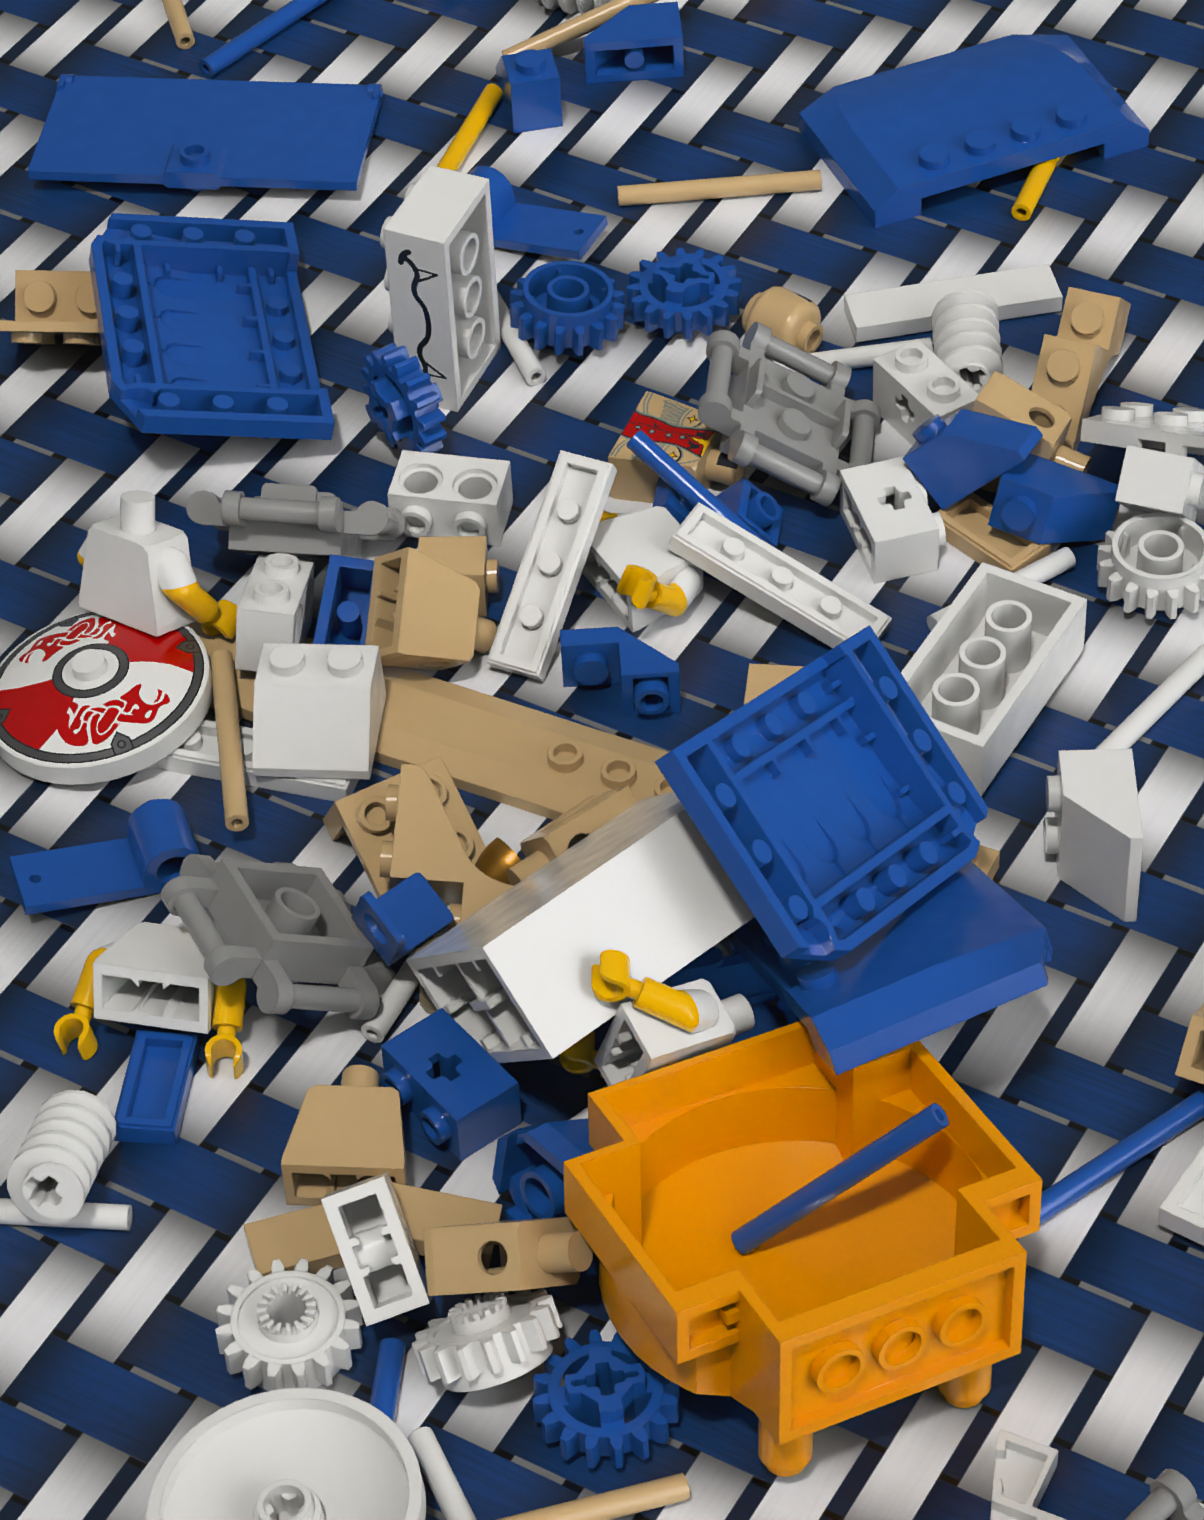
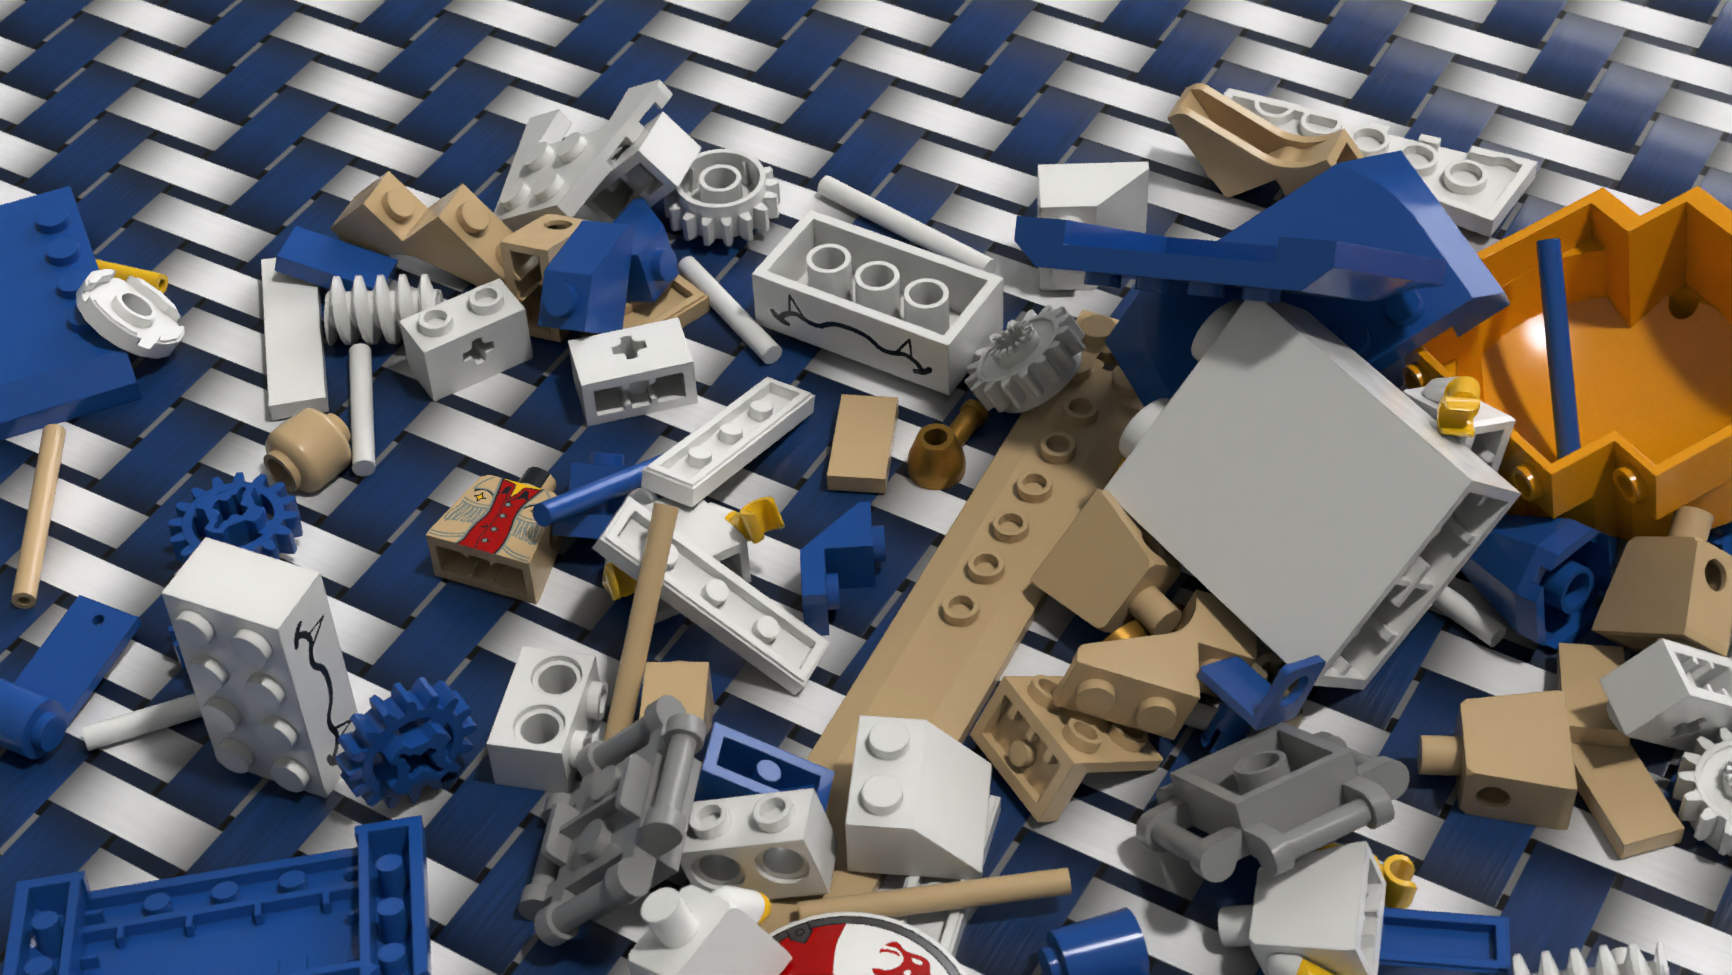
camera: 90 degrees left, 0 degrees up
tan torso [365,547,497,671] -> none
blue brick [380,1008,522,1161] -> none
light grey brick [698,321,881,507] -> none
none -> white tile [76,269,185,359]
none -> blue tile [274,226,398,291]
none -> tan piece [603,502,679,742]

